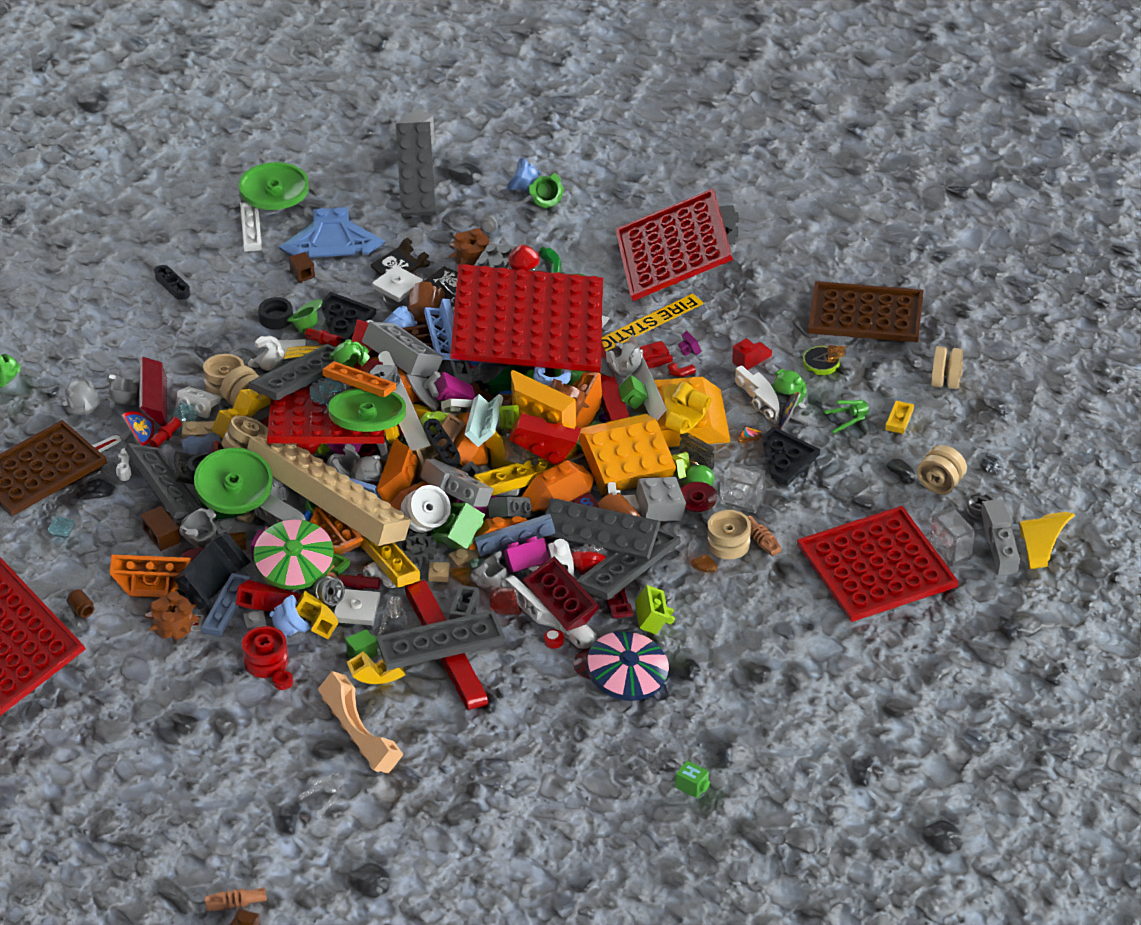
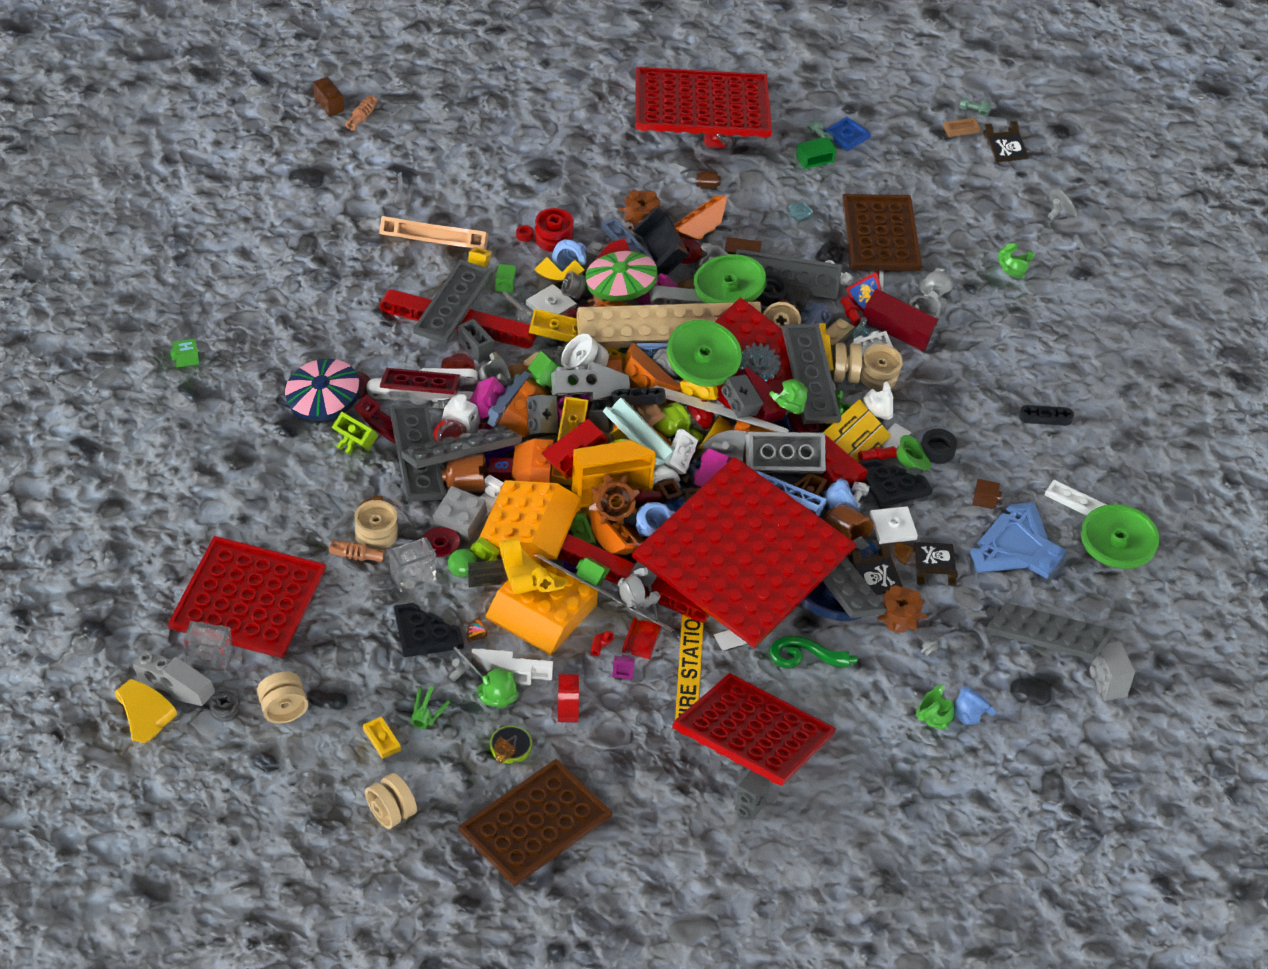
camera: 125 degrees right, 5 degrees up
orange plate [323,361,396,397] -> none
red hair [507,244,540,271] -> none

